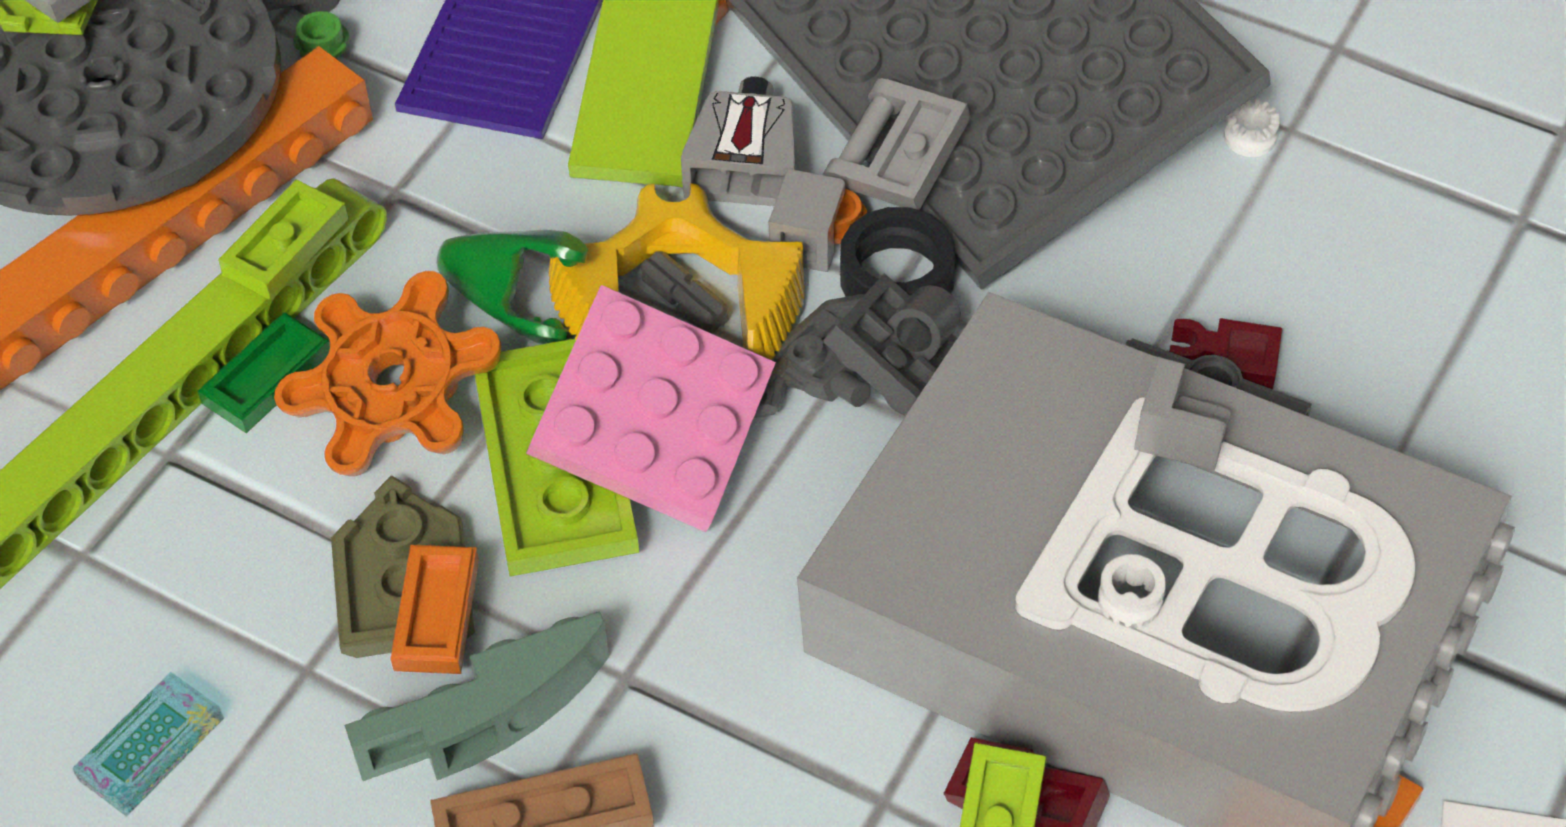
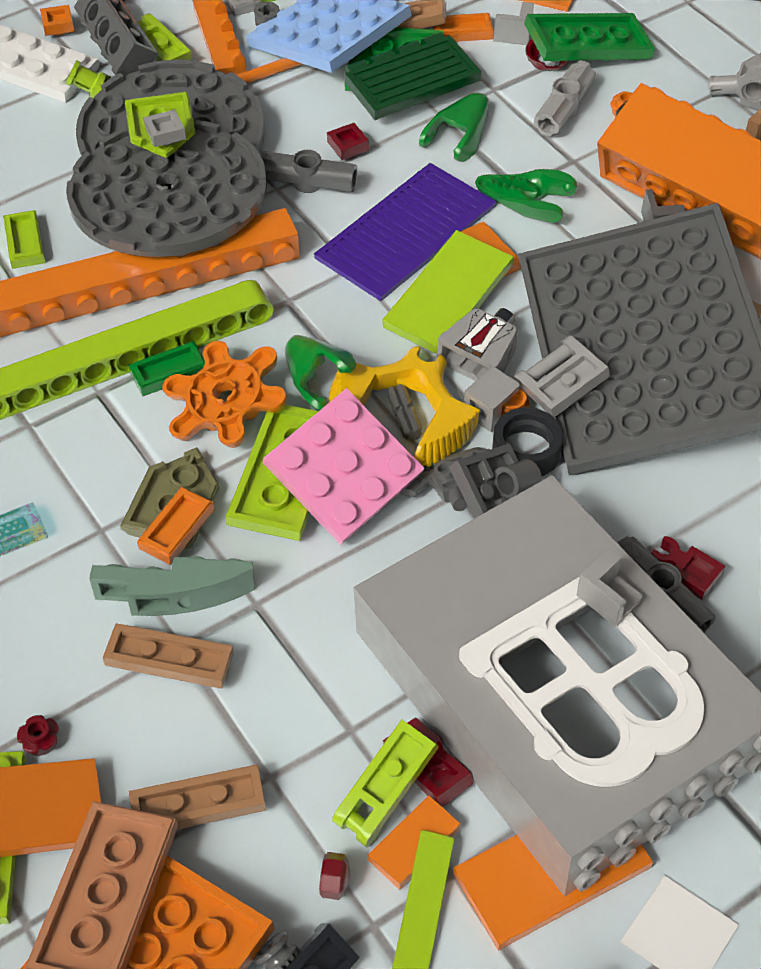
camera: 25 degrees right, 0 degrees up
lime plate [218,179,348,300] -> none
bright green plate [293,11,349,58] -> none
white bush [1098,554,1166,628] -> none

